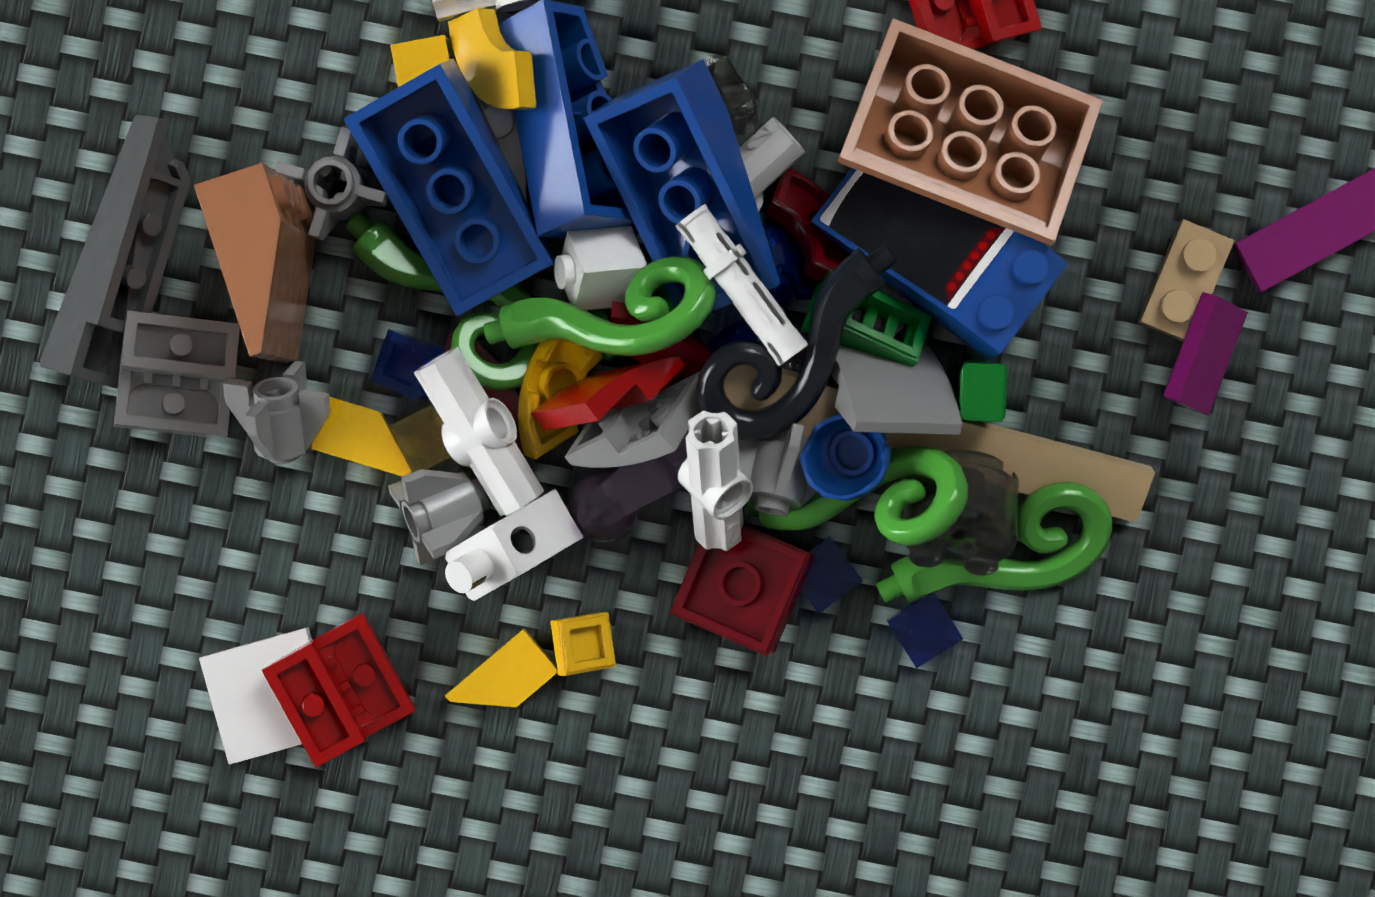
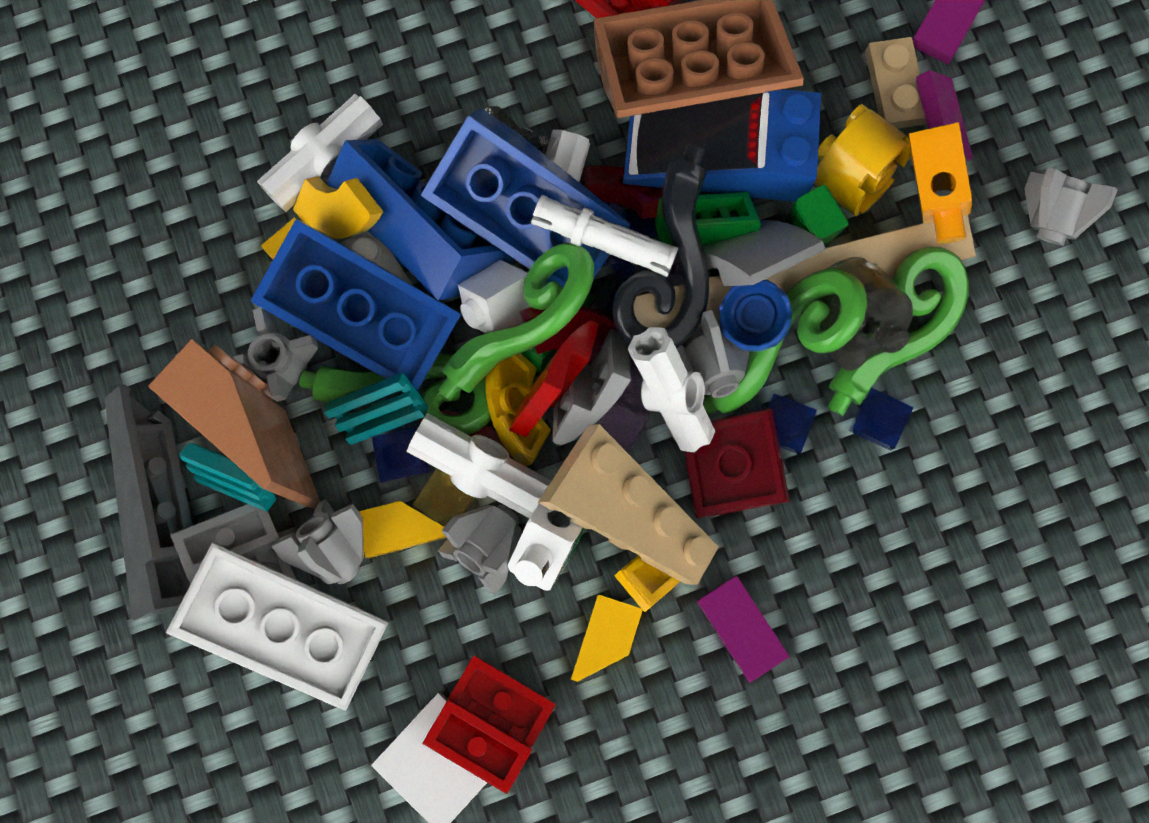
camera: 25 degrees left, 10 degrees down
none -> white tile [166,542,388,711]
none -> teal tile [179,443,277,512]
none -> teal tile [324,372,428,445]
none -> tan wing [537,424,719,585]
none -> magenta tile [696,576,790,683]
none -> yellow brick [814,104,911,216]
none -> light orange torso [909,122,972,244]
none -> light grey brick [1024,168,1118,246]

